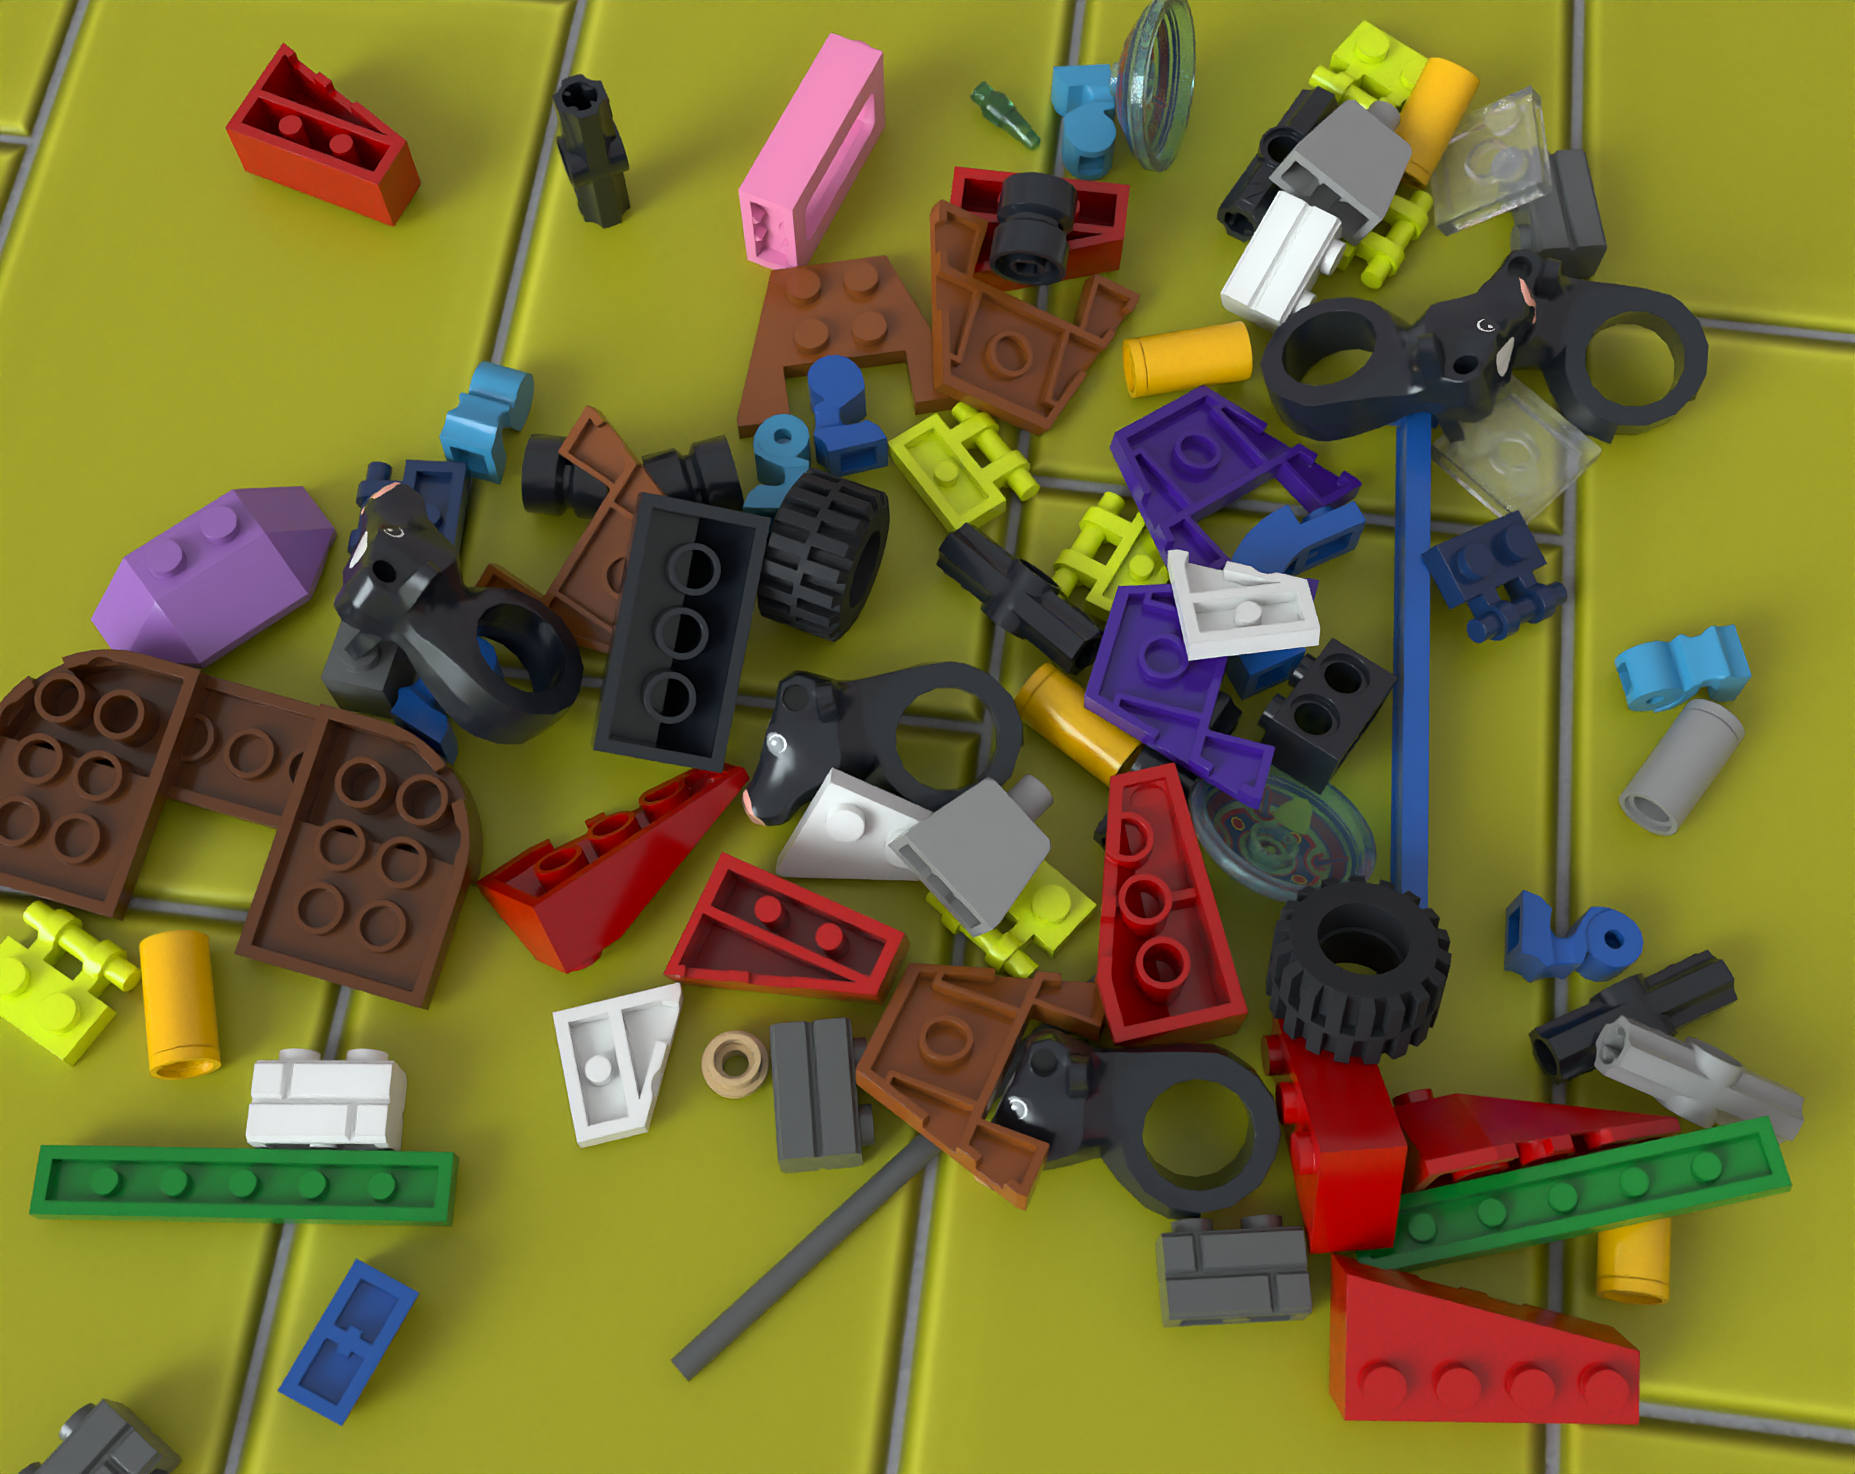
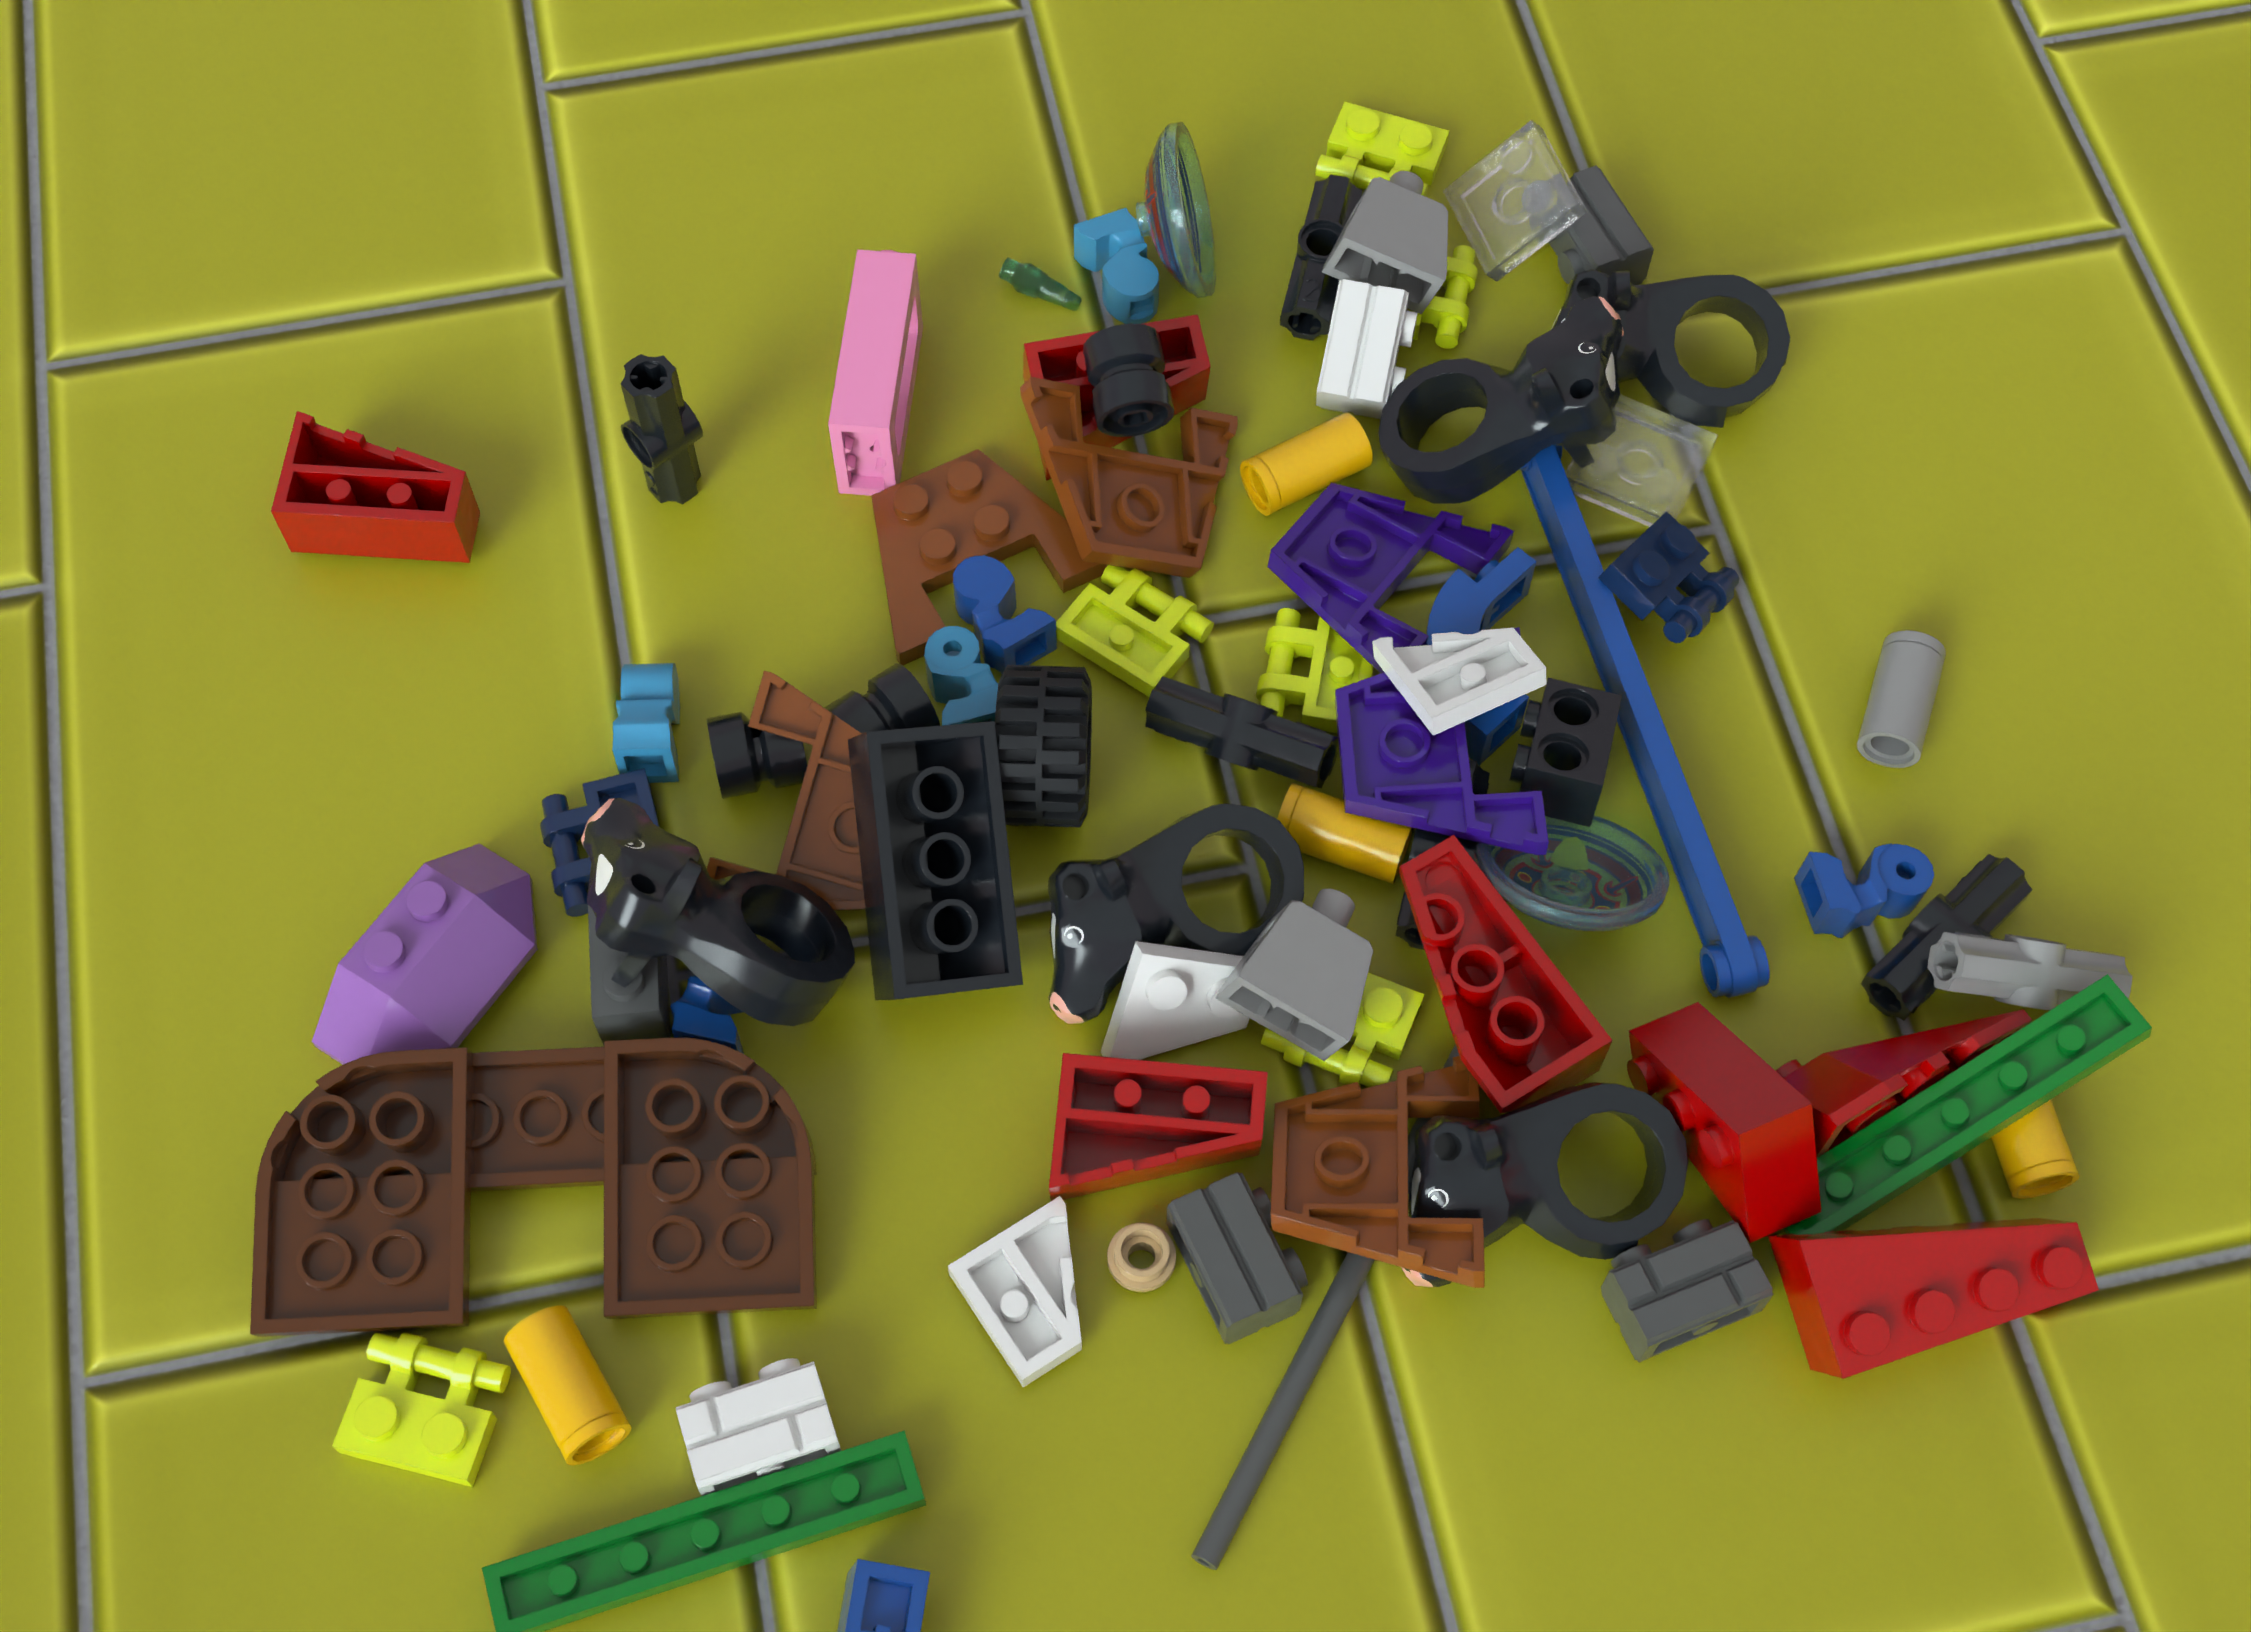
camera: 20 degrees left, 5 degrees down
red wedge [476,762,749,974] -> none
black tyre [1266,875,1452,1065] -> none
yellow pin [1394,57,1480,190] -> none
dark azure leg [1614,624,1752,713] -> none

